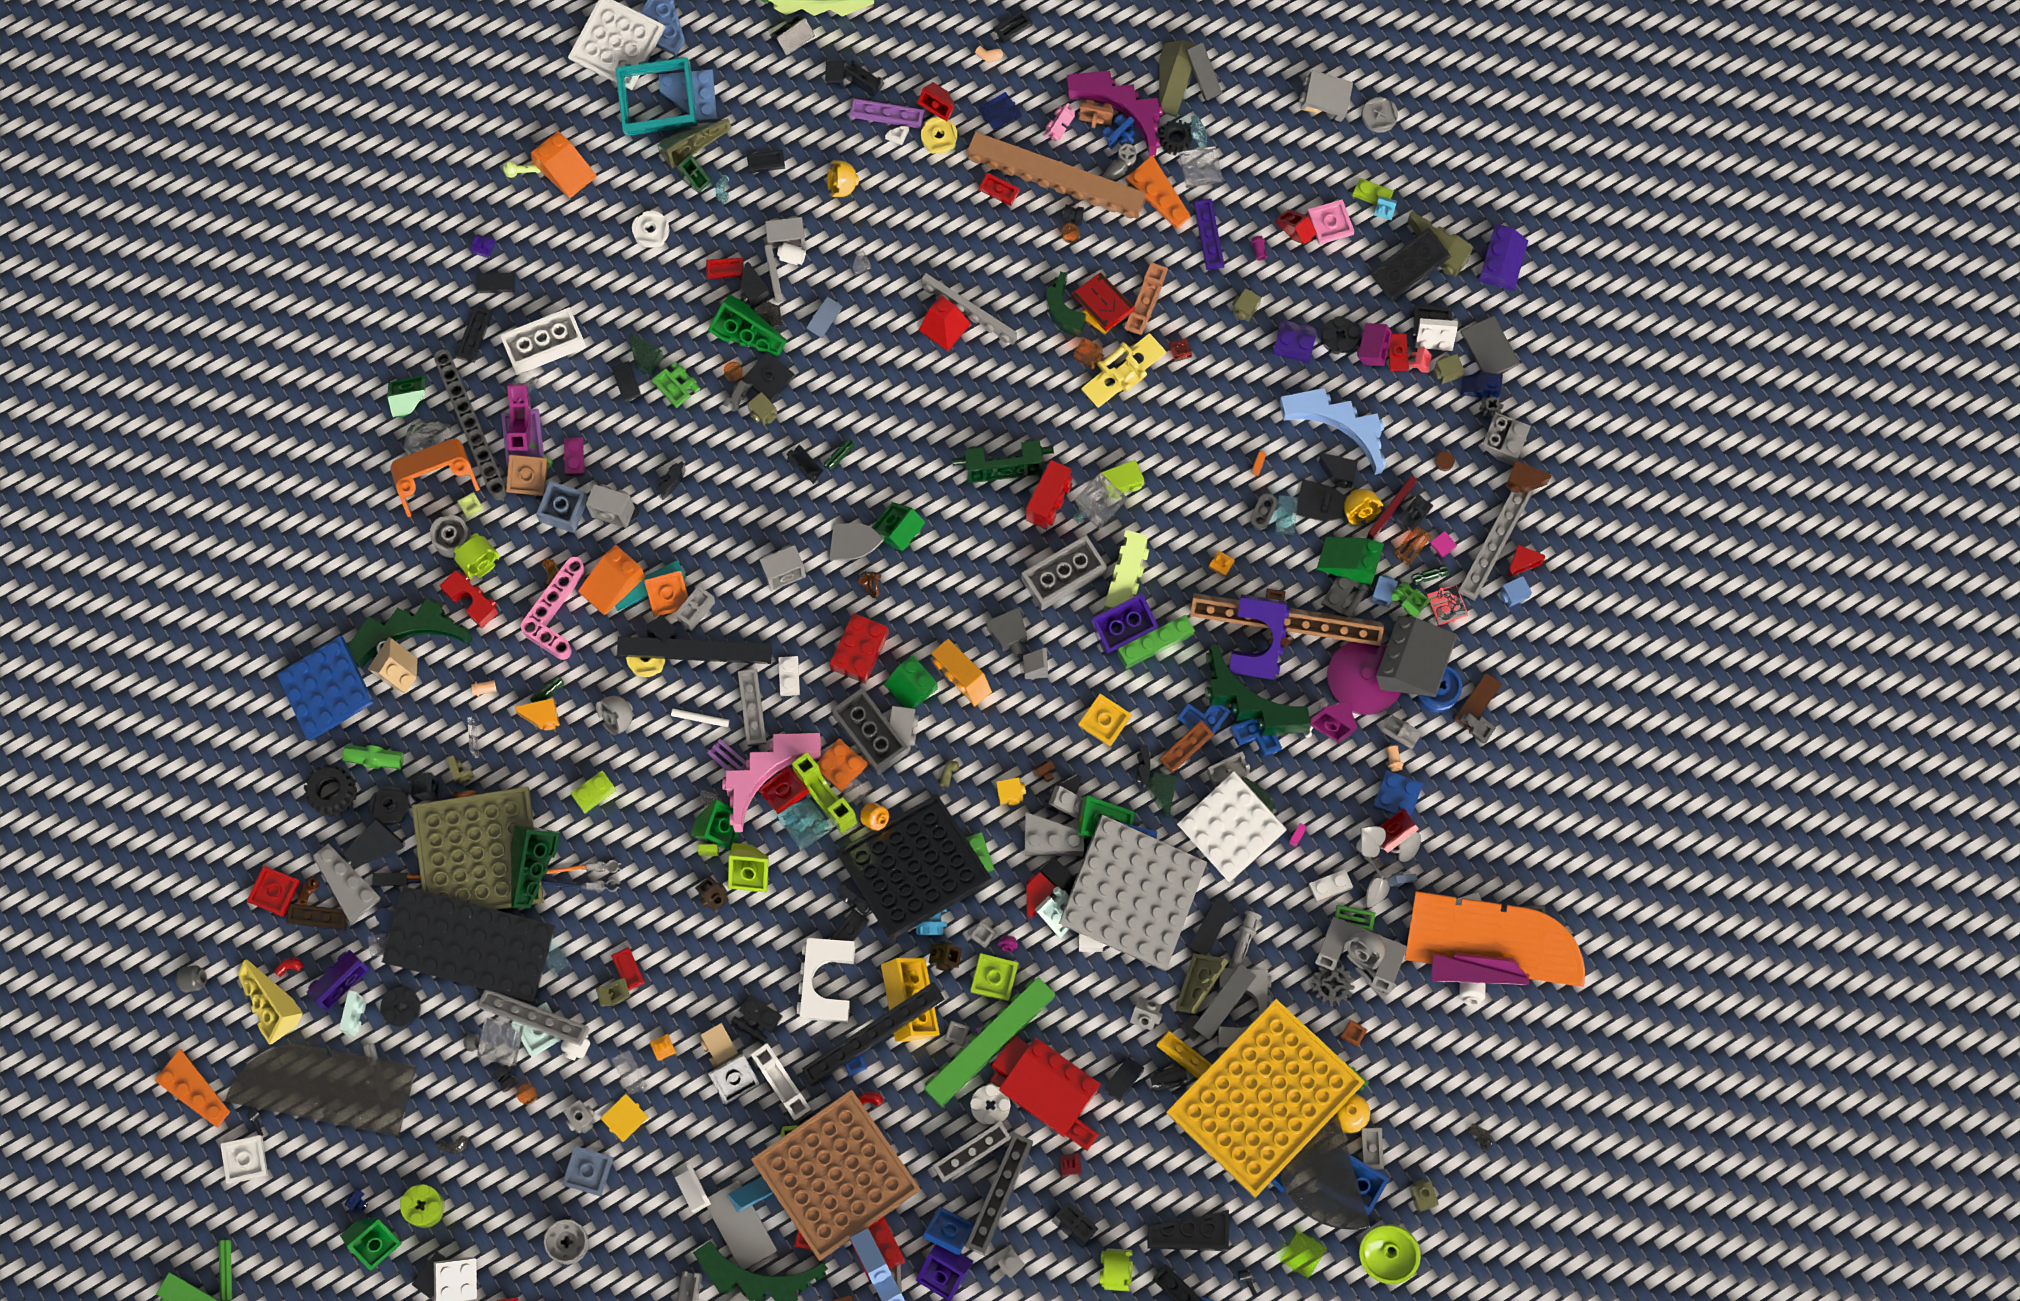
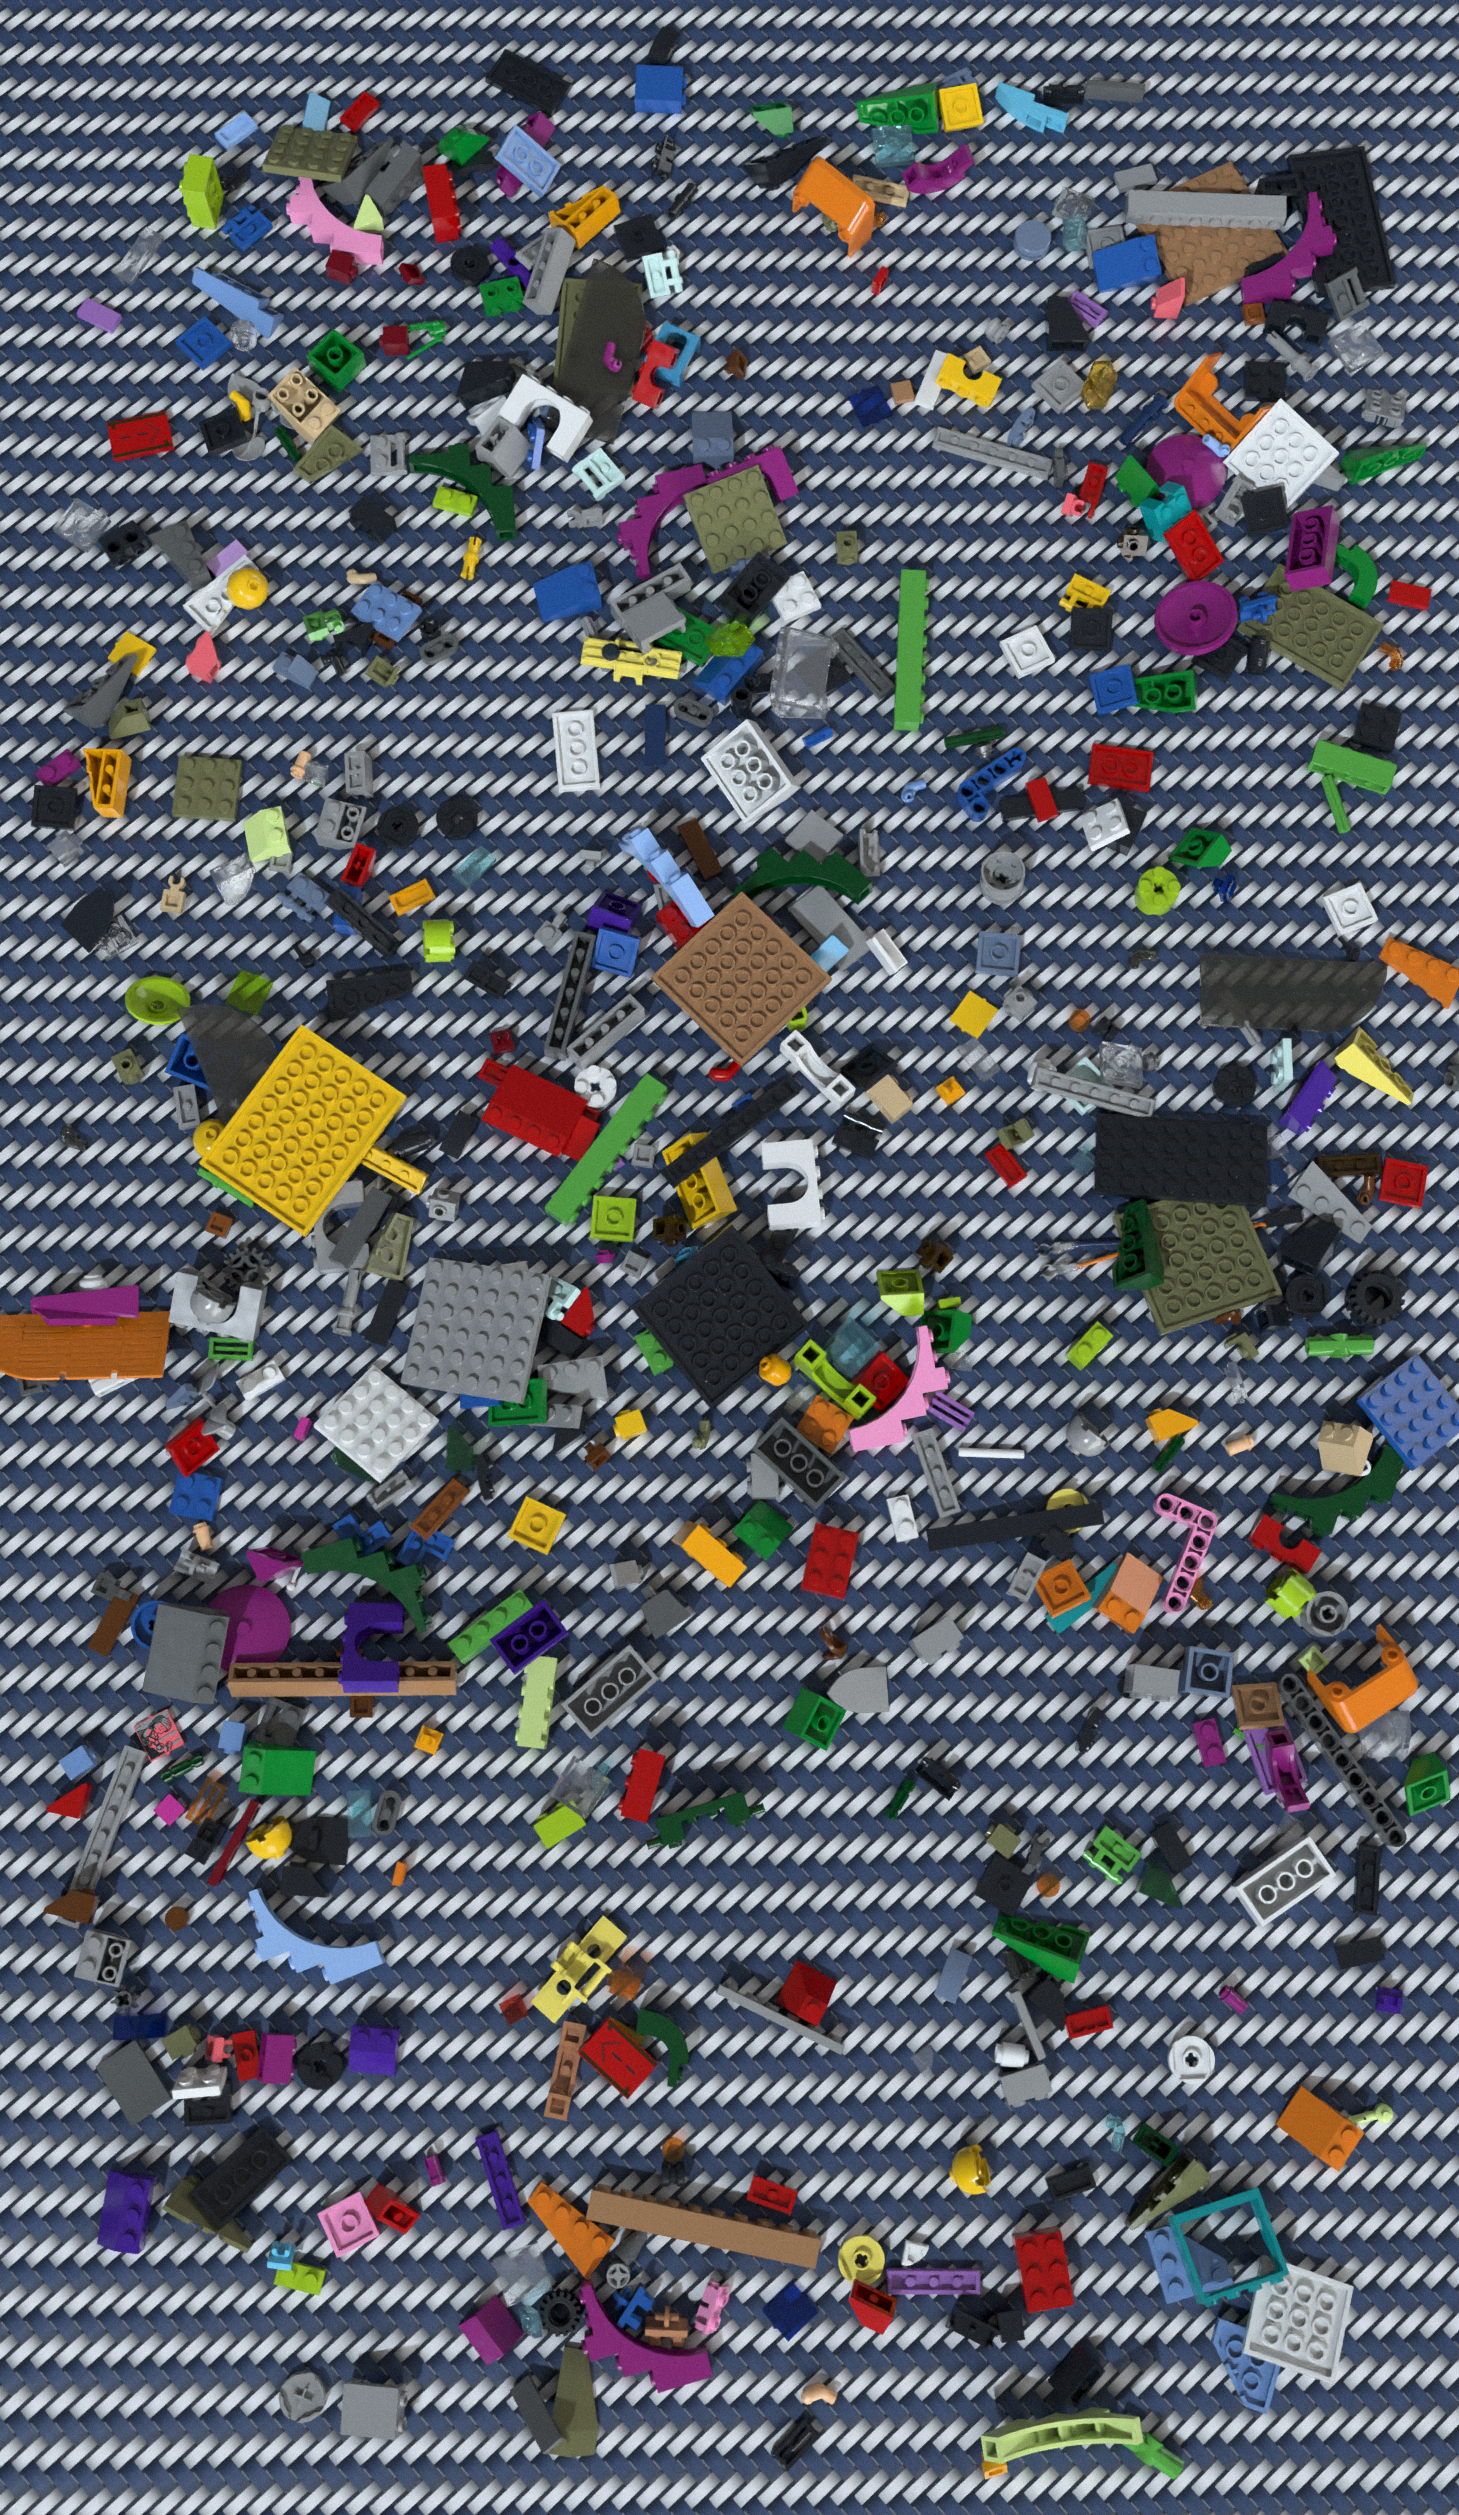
camera: 165 degrees right, 5 degrees up
red arm [273,957,303,977] -> none
olive brick [1232,288,1261,322] -> none
bright green plate [1391,582,1431,618] -> none
none -> magenta slope [459,2294,525,2365]
none -> red brick [1011,2226,1075,2313]
none -> magenta pin [1218,1985,1249,2014]

